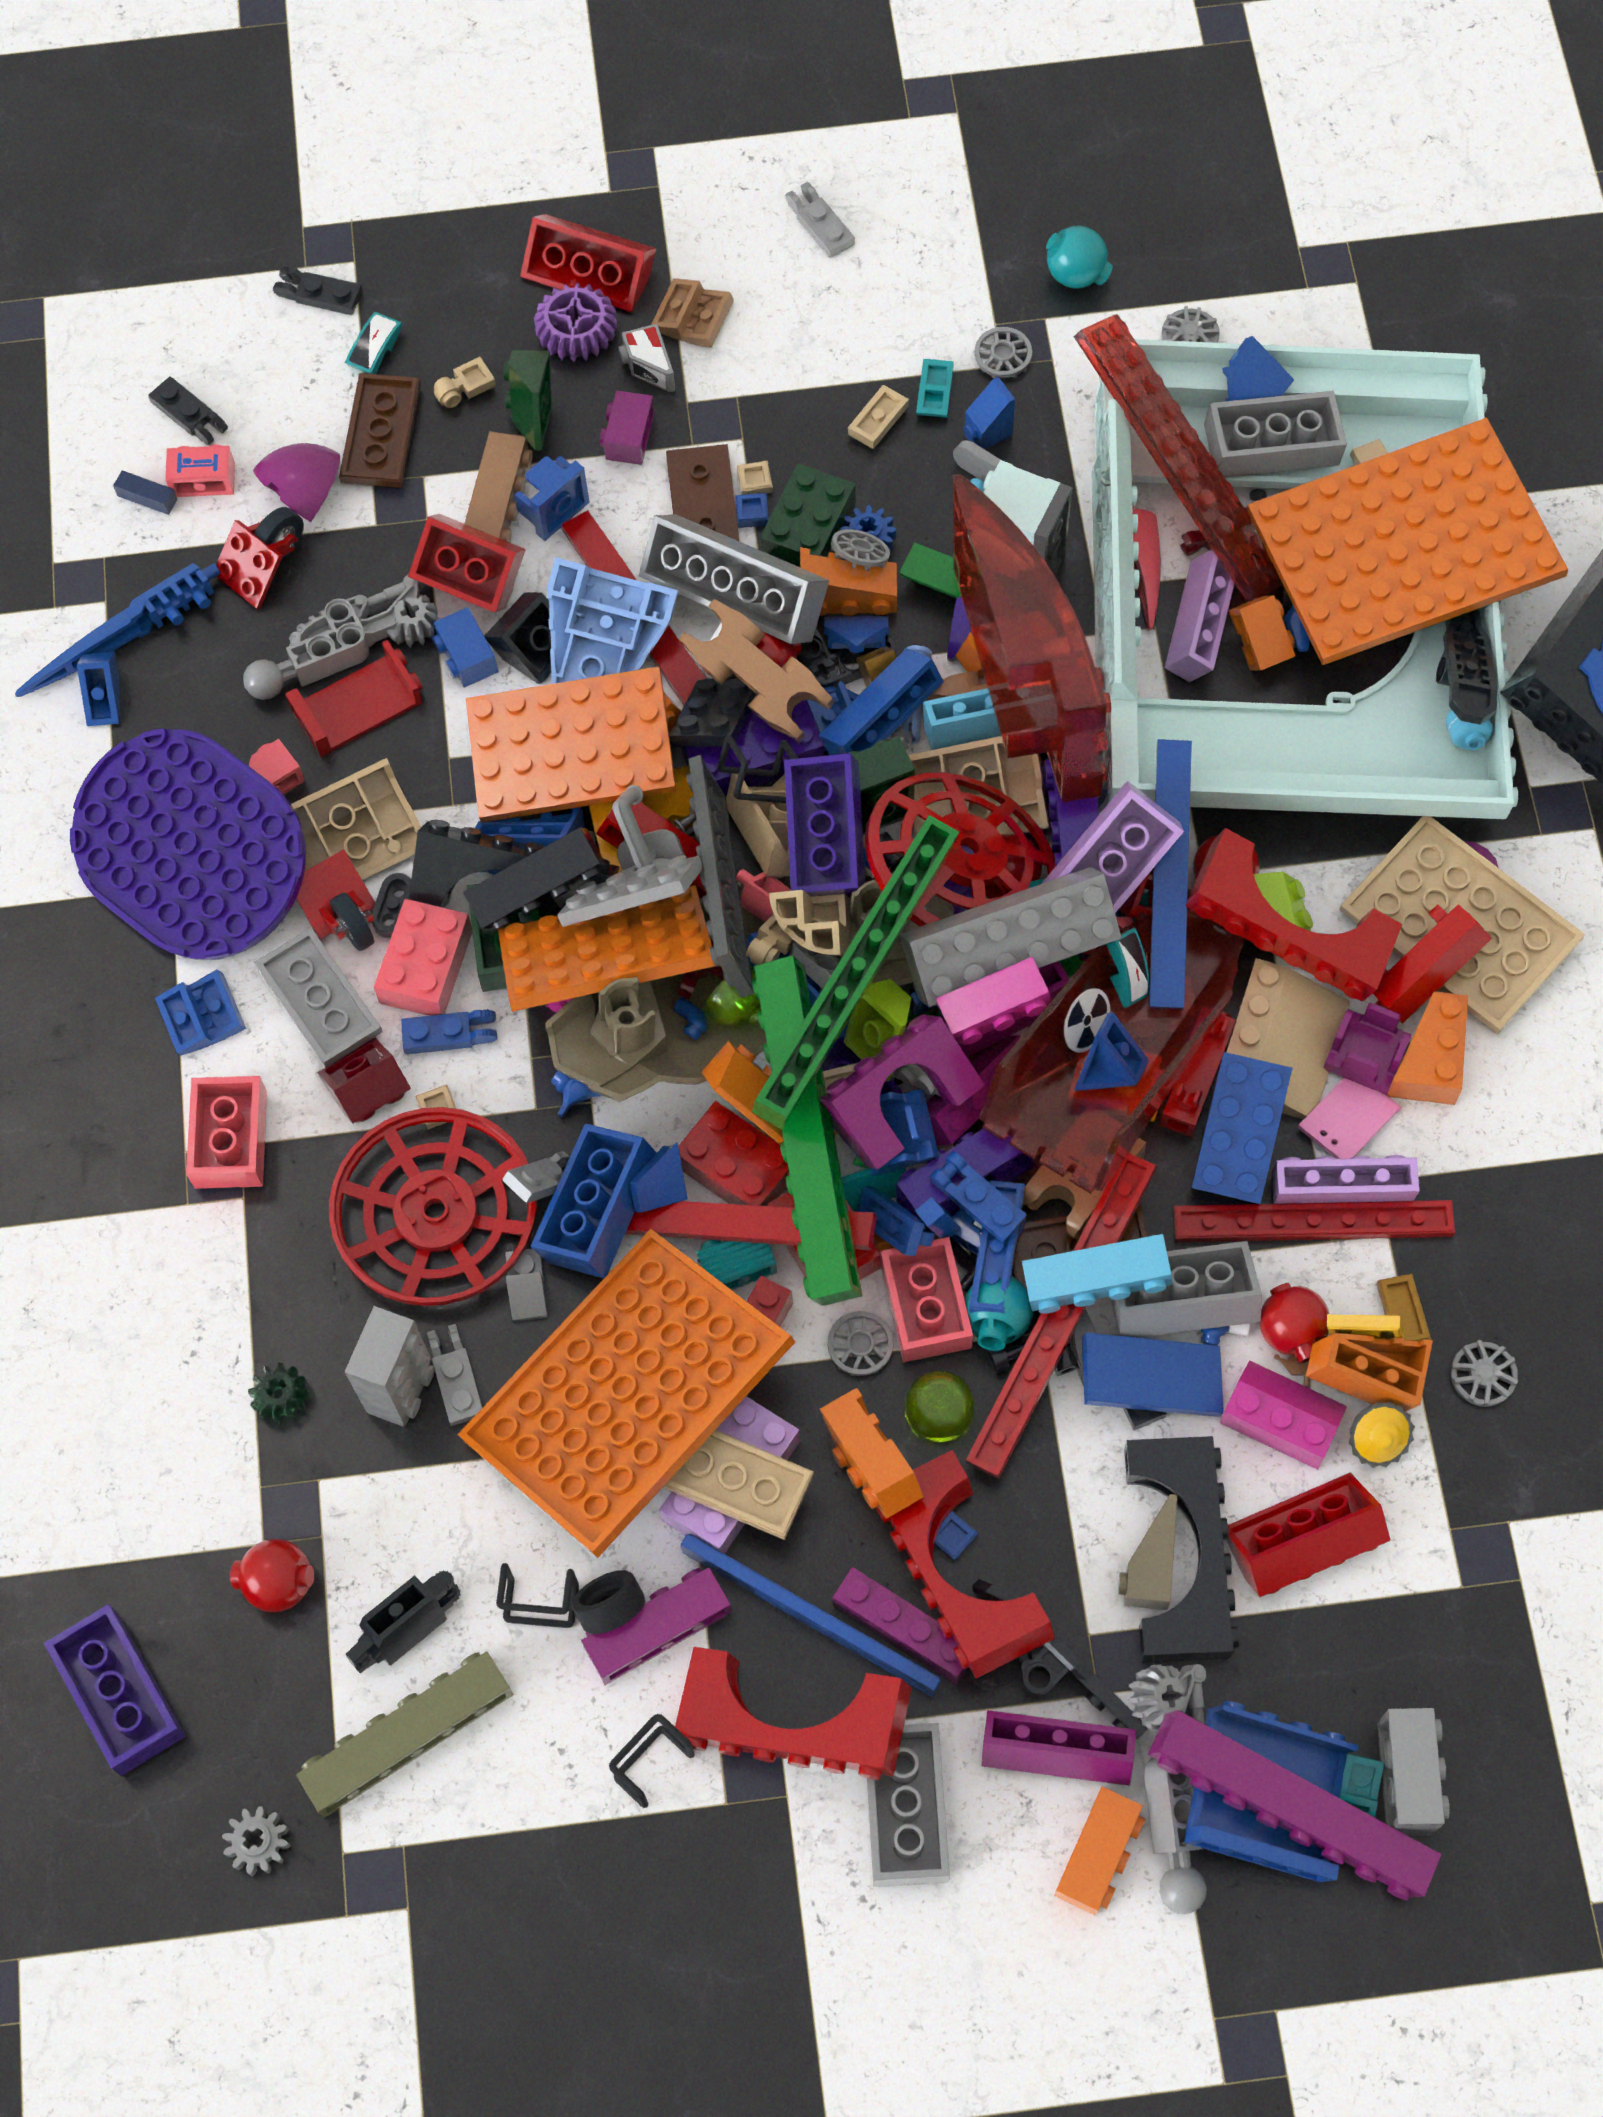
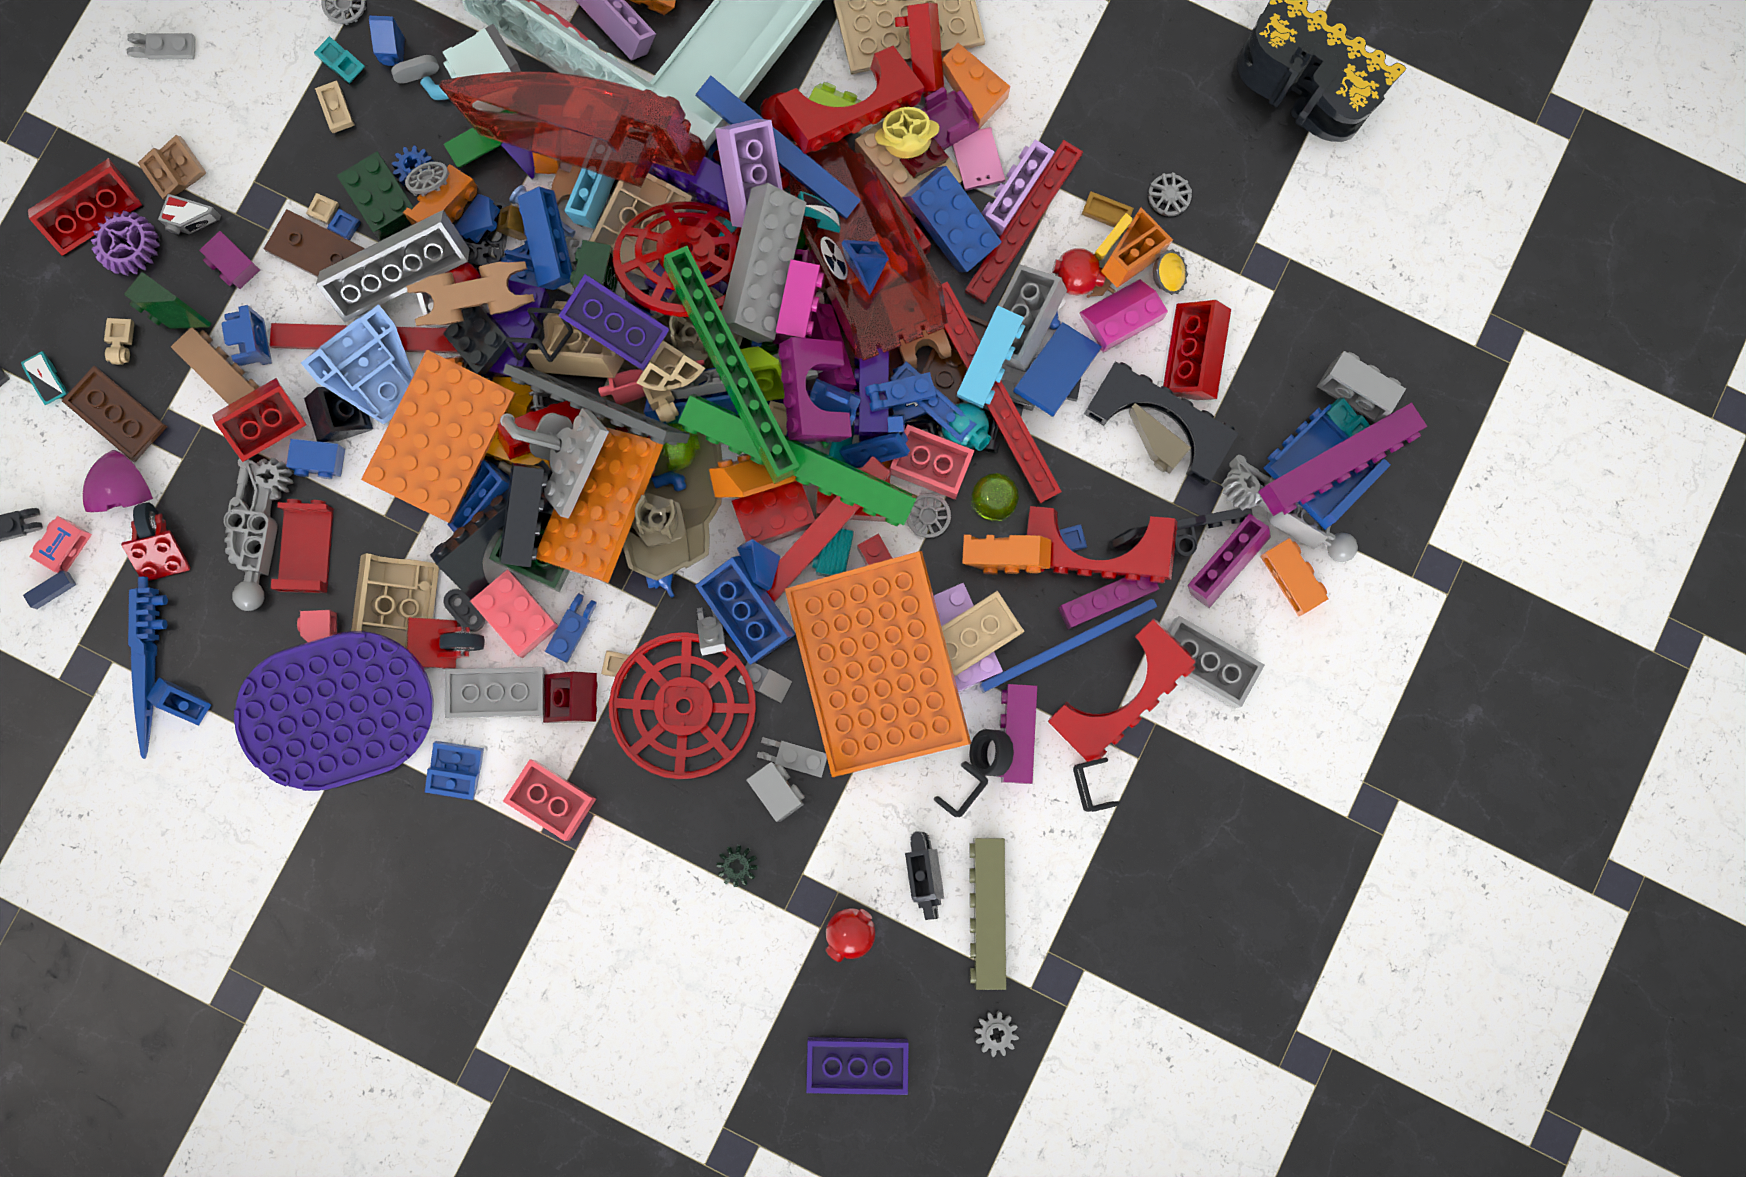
camera: 65 degrees left, 15 degrees up
none -> light yellow piece [875,107,939,158]
none -> dark red wing [899,138,949,178]

